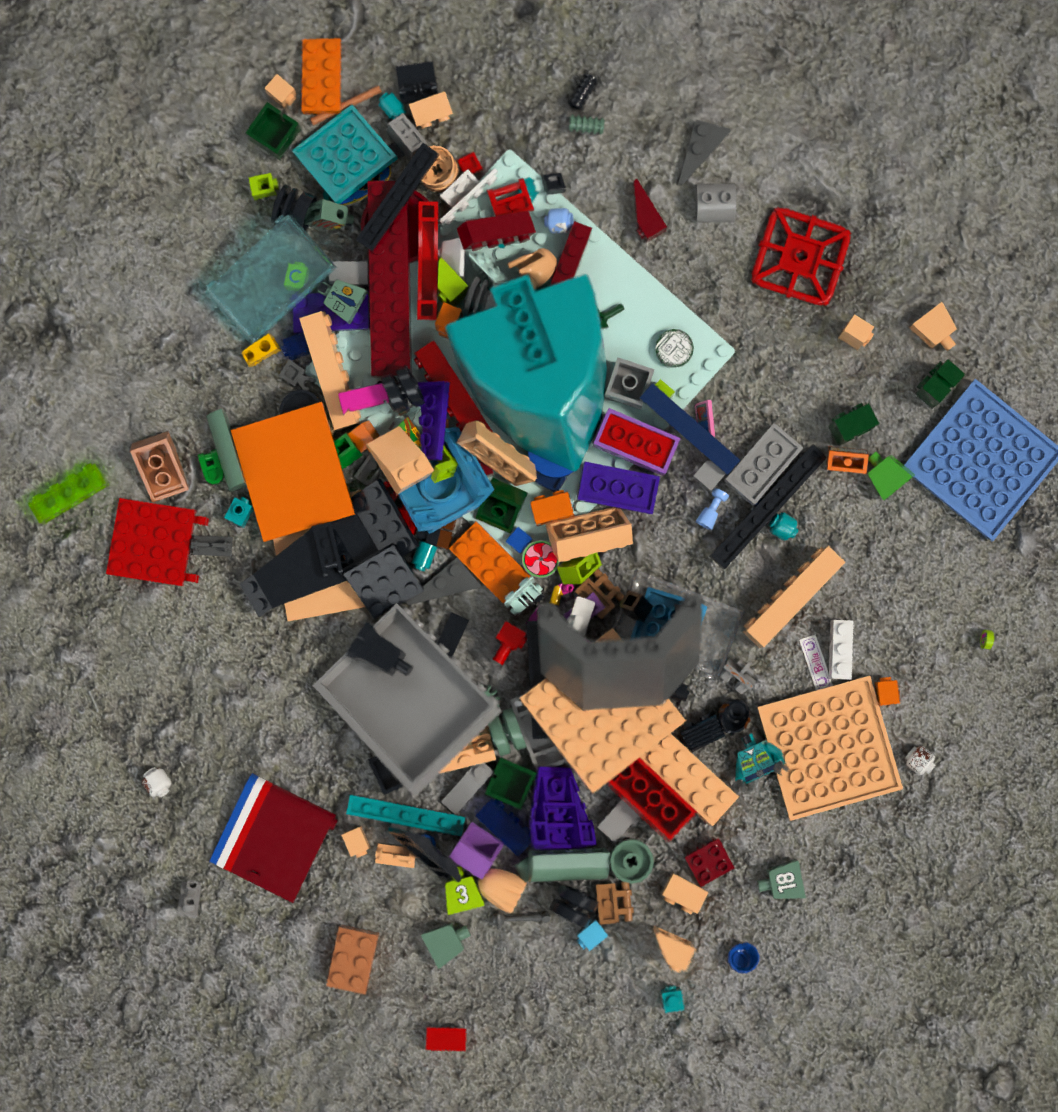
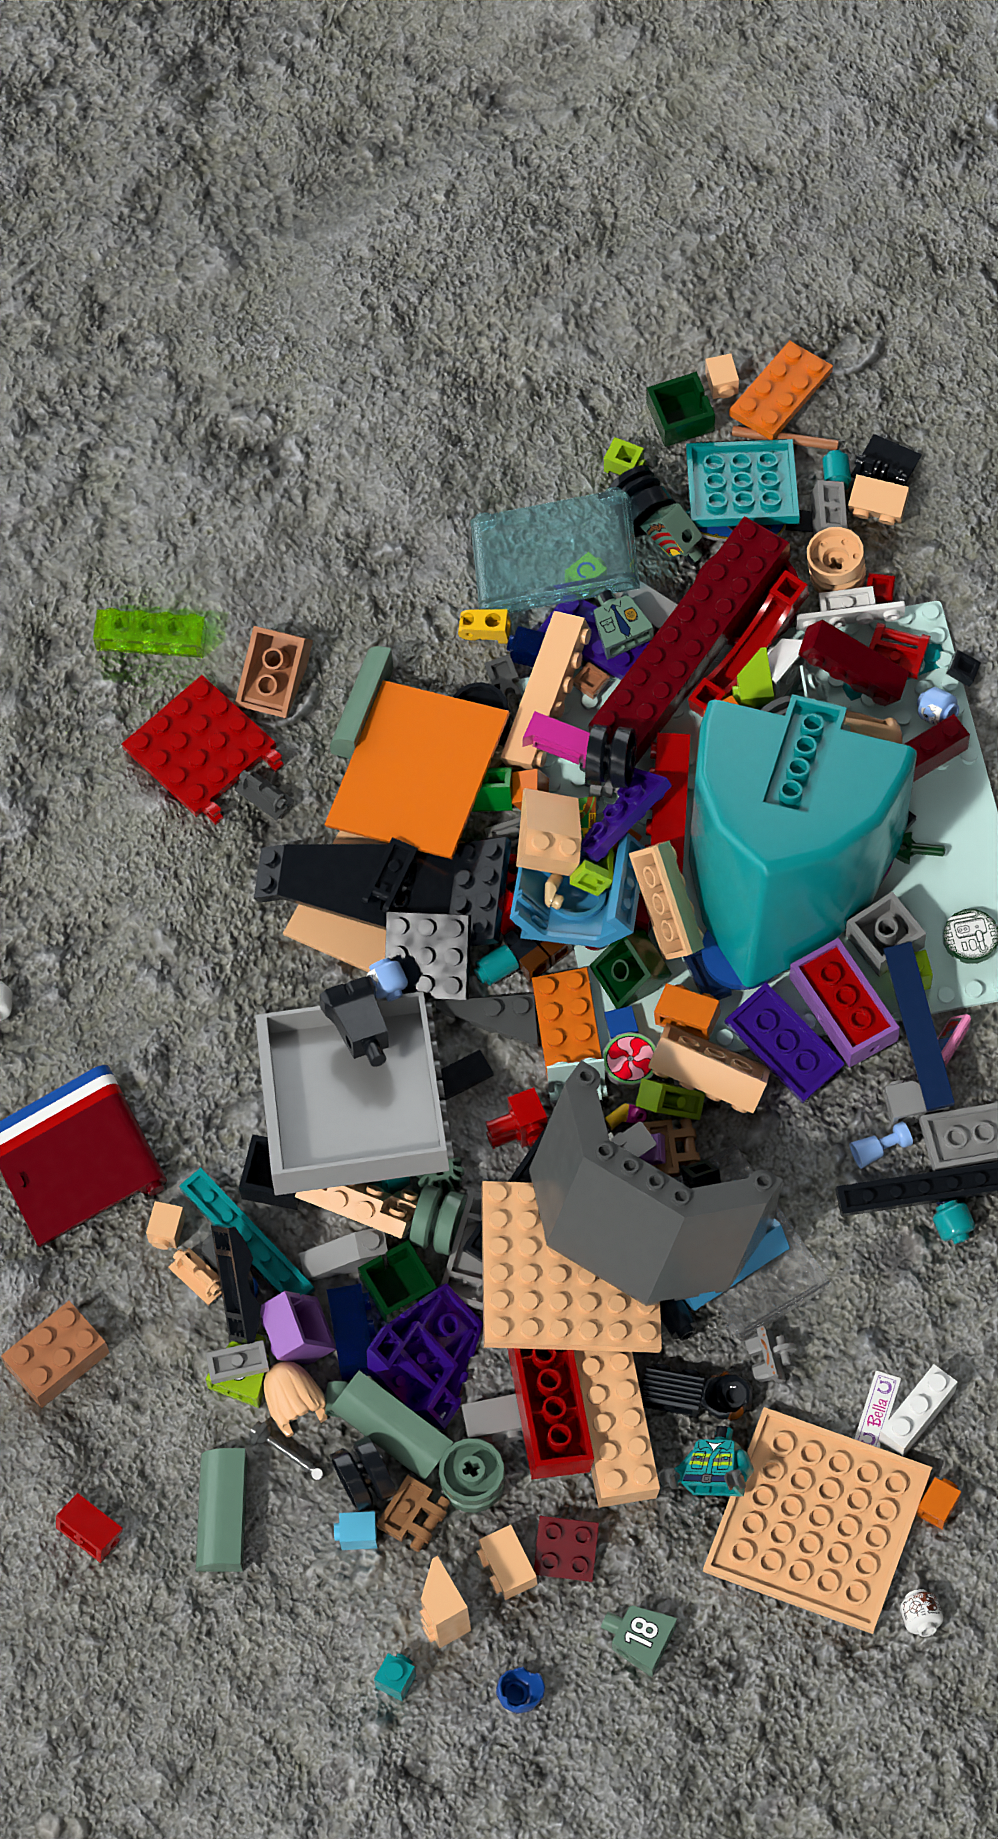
camera: 40 degrees right, 20 degrees down
green plate [198,449,224,485] -> none
teal brick [224,496,254,528] -> none
black plate [356,143,439,252] -> none
sand green torso [421,923,471,969] -> none
light nougat brick [743,546,845,648] -> none
none -> sand green brick [195,1448,248,1572]
none -> light grey plate [206,1340,270,1384]
none -> light blue head [366,958,408,1002]
none -> tan arm [544,873,564,910]
none -> nougat tile [573,661,610,699]

